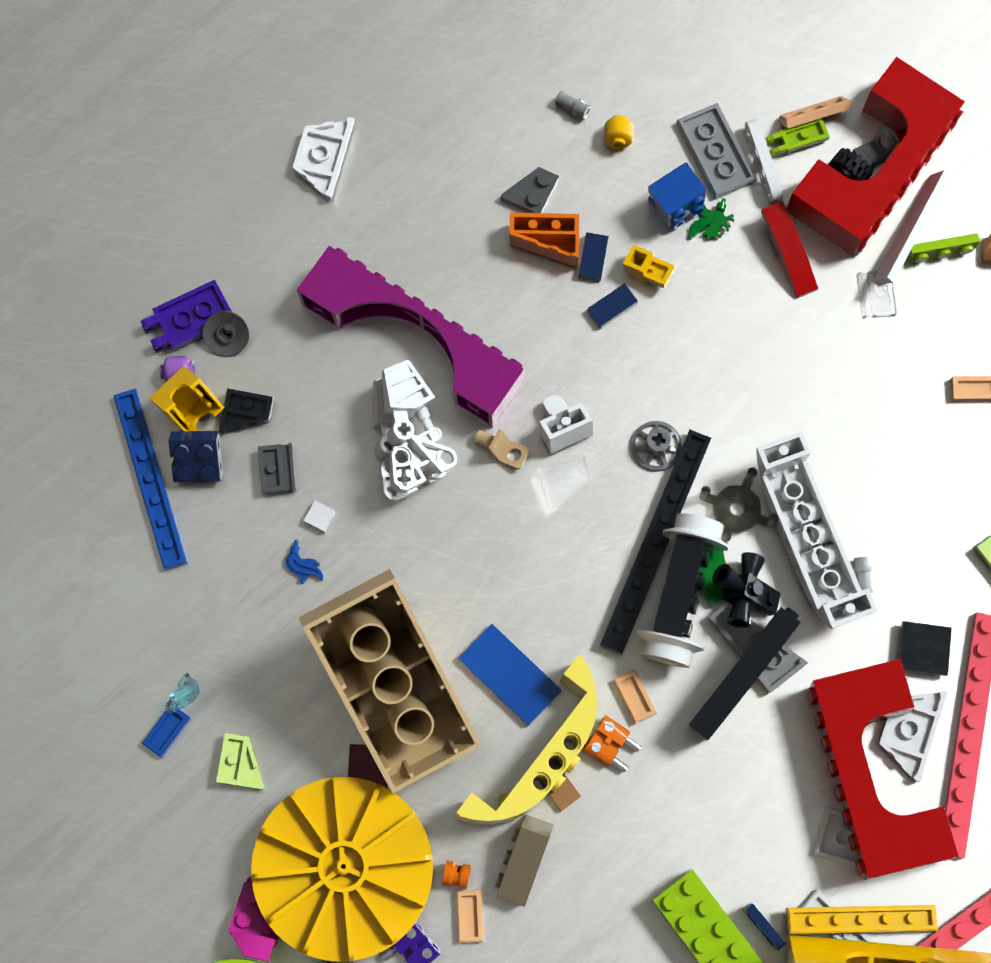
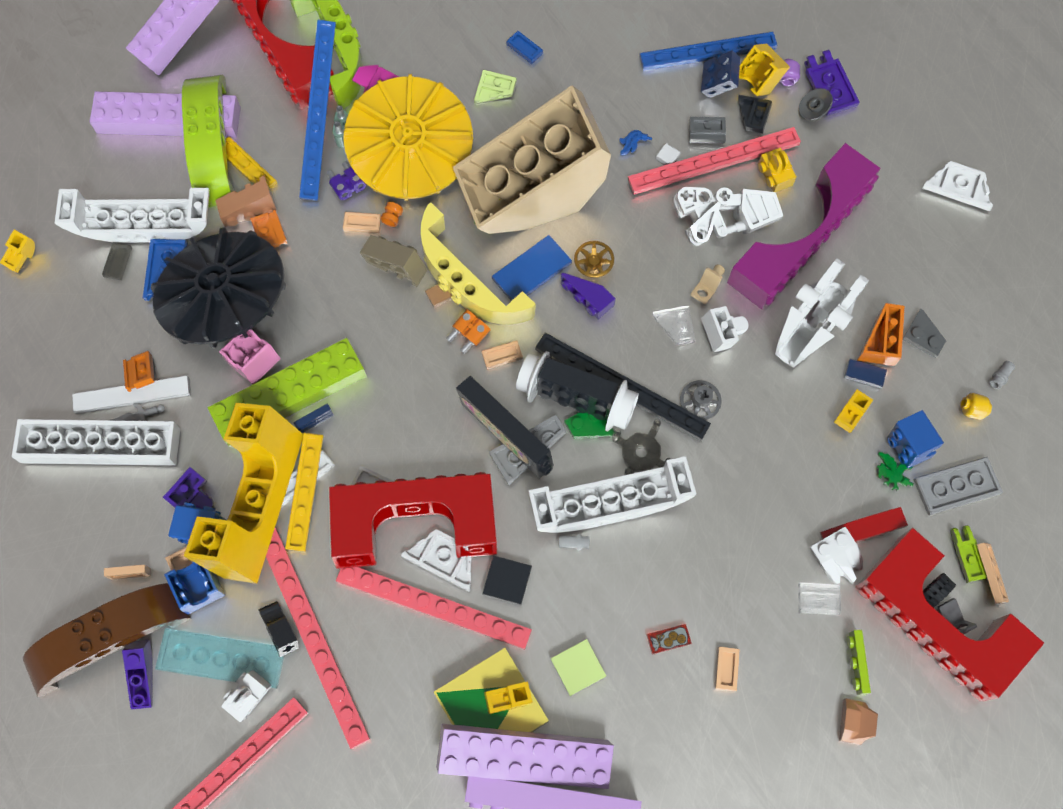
camera: 95 degrees right, 5 degrees down
clear light blue bracket [165,673,200,714] -> none
dark blue tile [587,283,638,329] -> none
black brick [712,552,781,628] -> none
white beam [745,119,783,203] -> none
white tile [873,170,950,286] -> none
none -> dark purple slope [561,273,616,319]
none -> pearl gold wheel [574,241,614,278]
none -> coral plate [628,127,801,195]
none -> tile [646,624,692,655]
none -> yellow brick [758,148,797,192]
none -> white piece [775,258,869,367]
none -> white plate [810,527,863,586]

